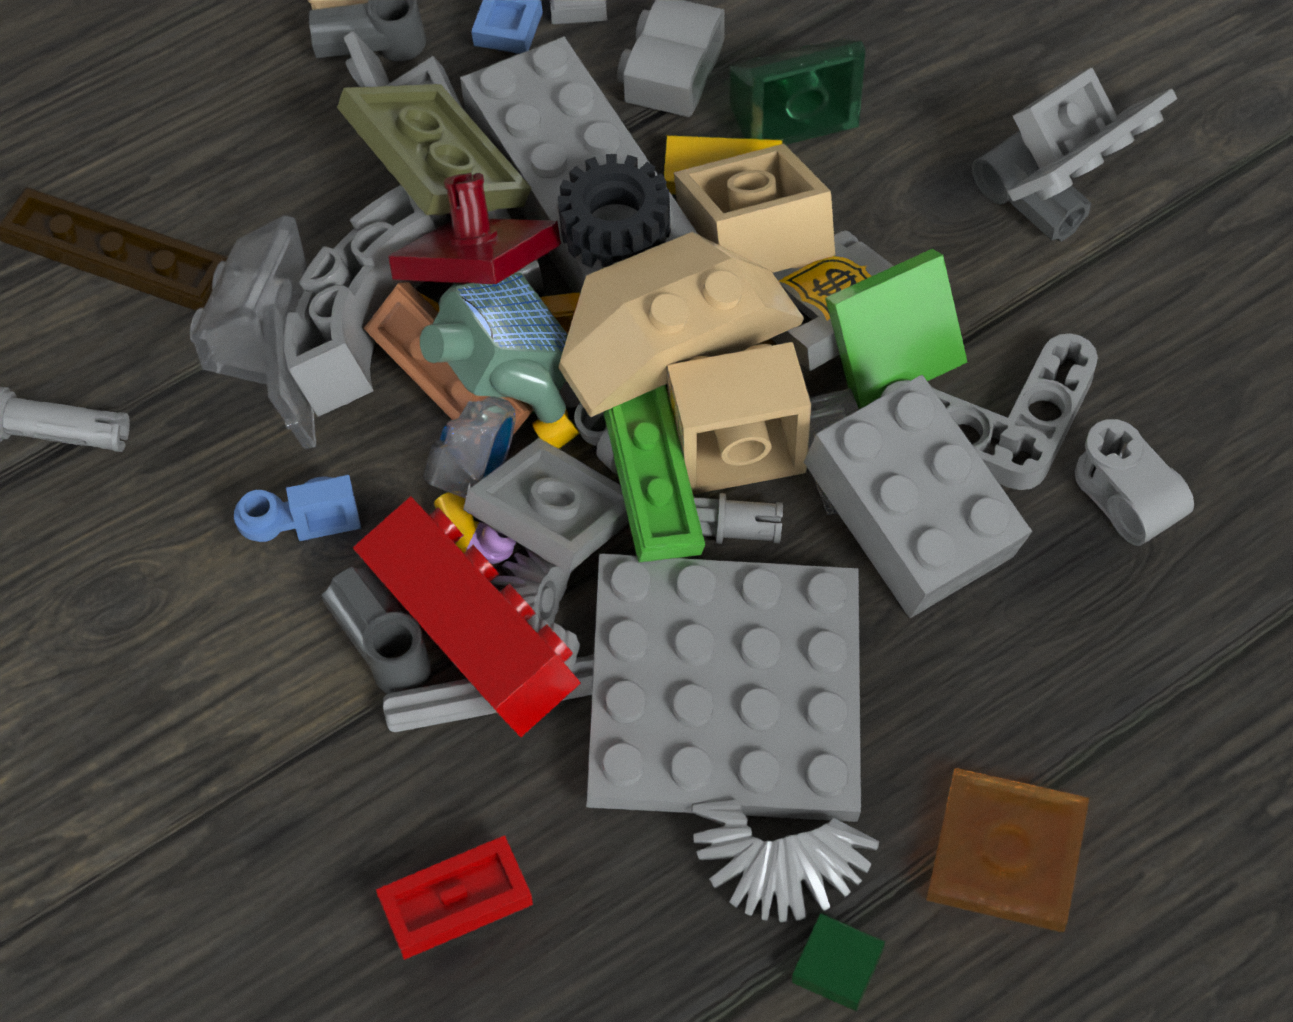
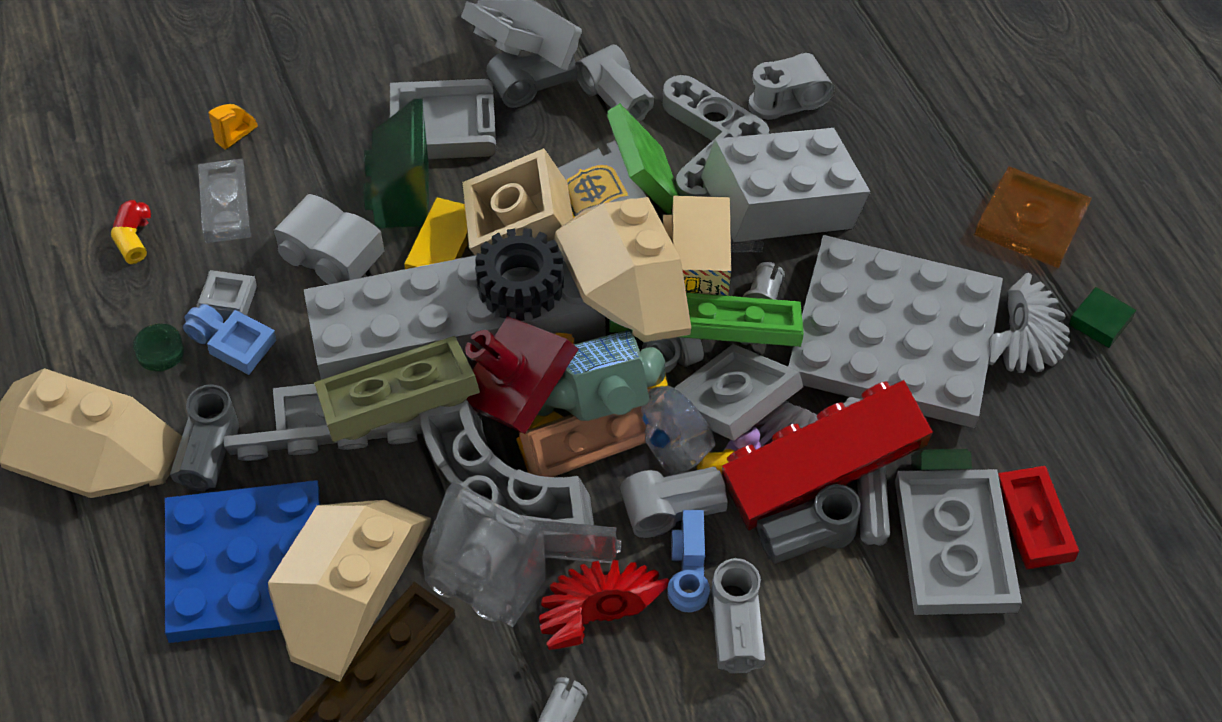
camera: 80 degrees left, 5 degrees down
none -> blue plate [165,480,321,643]
none -> tan wedge [268,500,431,682]
none -> light grey container [390,79,496,161]
none -> red hair [539,560,670,650]
none -> light grey piece [576,44,654,122]
none -> light grey piece [620,467,728,538]
none -> light grey piece [709,558,765,673]
none -> light grey plate [895,469,1022,615]
none -> dark green tile [911,449,972,471]

